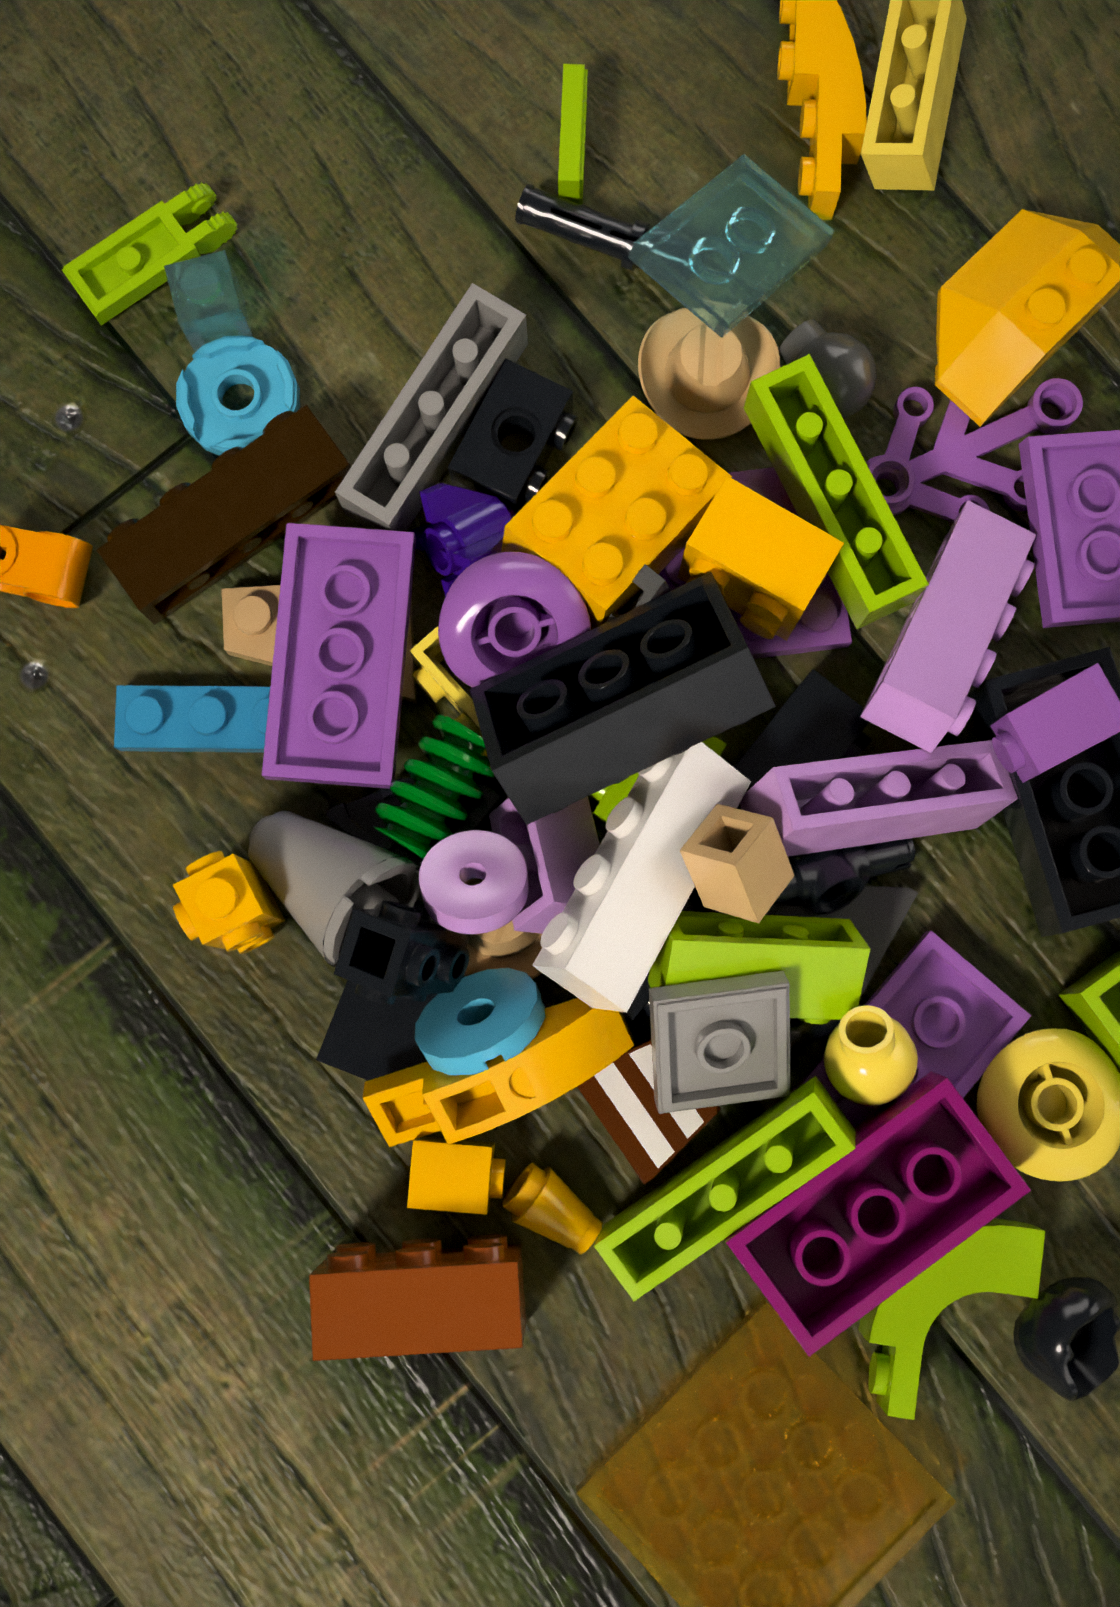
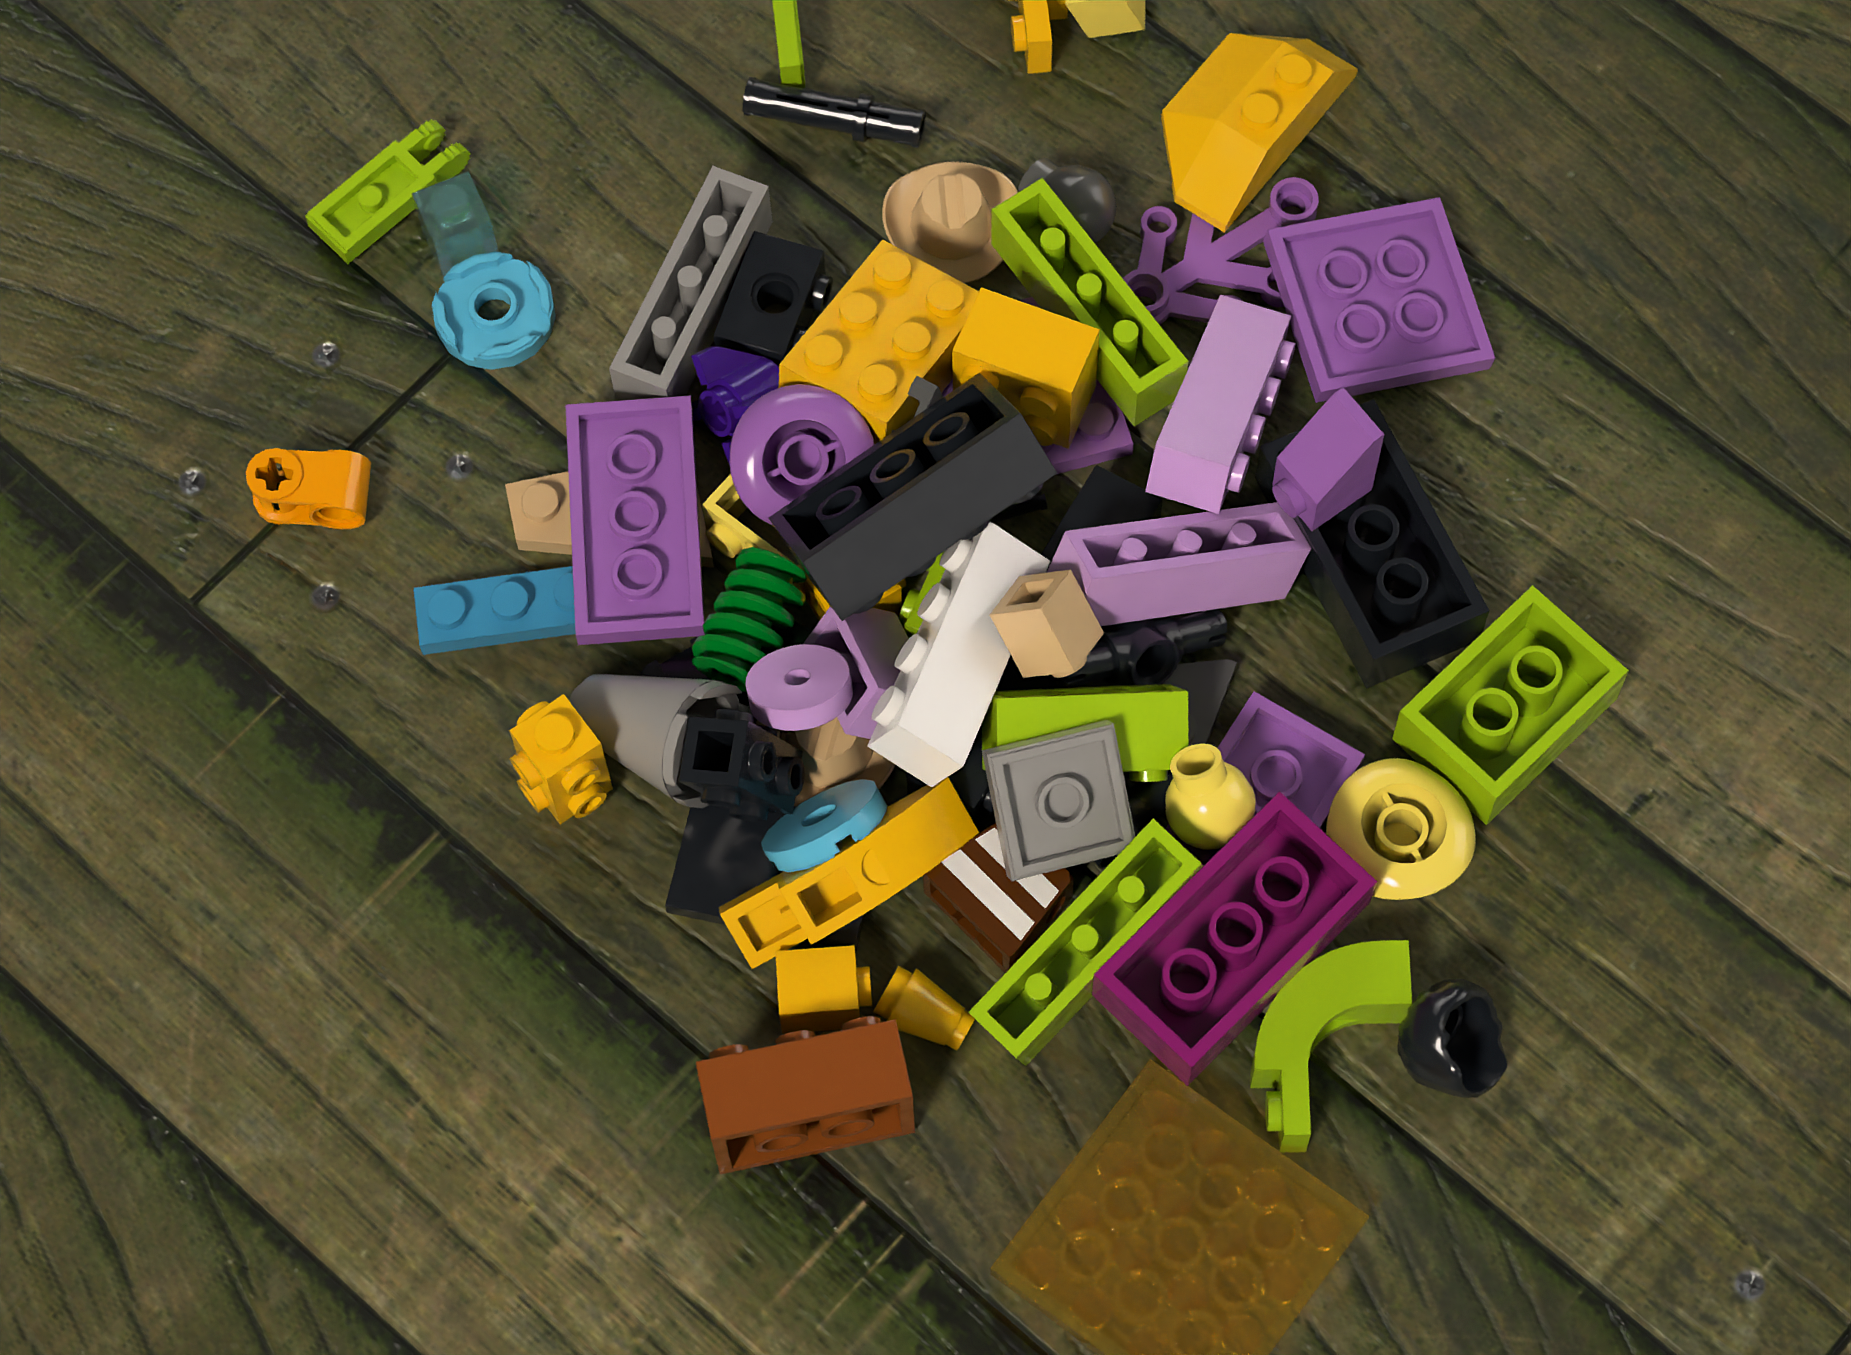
camera: 10 degrees left, 15 degrees down
dark brown brick [97,405,351,625] -> none
clear light blue tile [628,154,835,338] -> none

